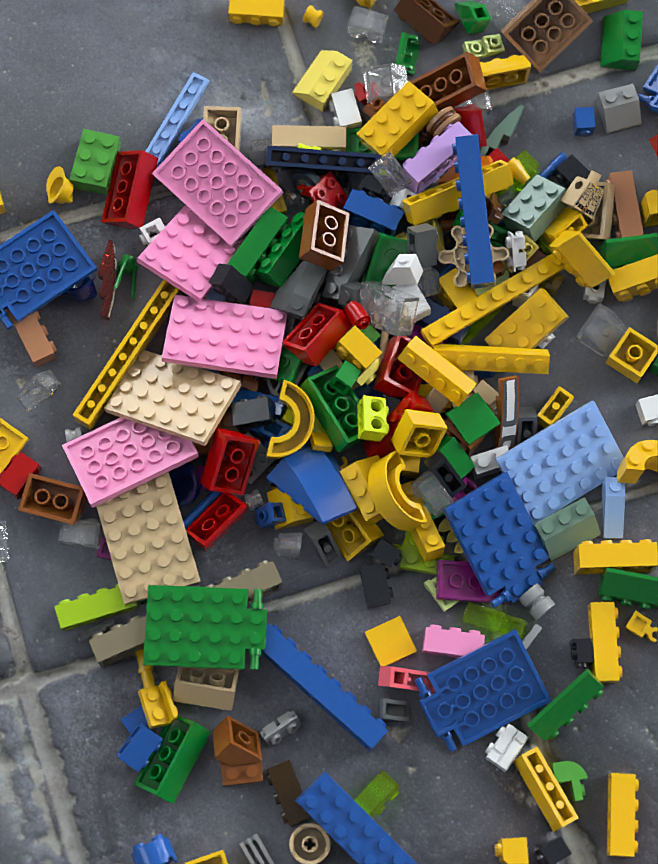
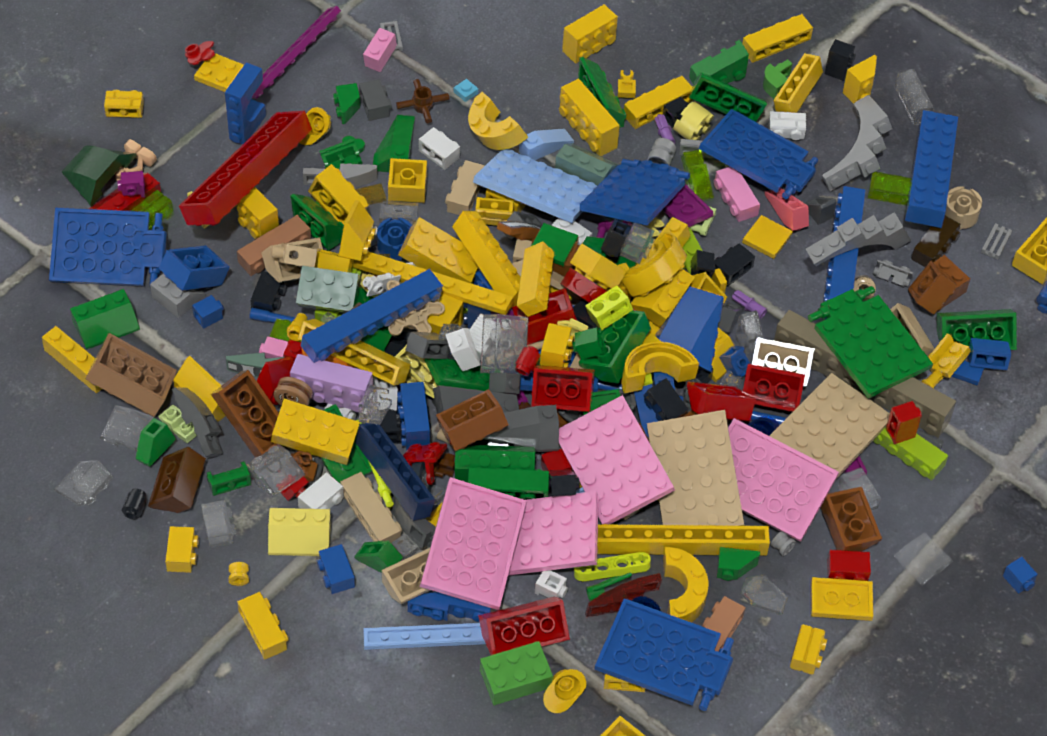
camera: 120 degrees left, 20 degrees down
none -> blue brick [159,245,230,290]
none -> dark grey slope [172,388,223,457]
none -> bright pink brick [259,336,288,359]
none -> blue brick [316,544,355,594]
none -> green slope [354,541,403,573]
none -> clear yellow plate [355,184,386,205]
none -> blue brick [377,218,412,261]
none -> tan brick [445,160,485,215]
none -> neon yellow beam [574,552,651,581]
none -> medium lavender axle [655,114,675,144]
none -> yellow brick [663,547,708,623]
none -> light yellow brick [673,102,714,140]
none -> green wedge [689,39,749,84]
none -> yellow tile [712,269,727,294]
none -> green slope [717,547,760,581]
none -> medium lavender axle [732,290,767,319]
none -> slope [752,338,814,388]
none -> light grey arch [806,212,912,266]
none -> light grey arch [822,95,892,191]
none -> tan head [853,275,876,301]
none -> red brick [886,401,922,445]

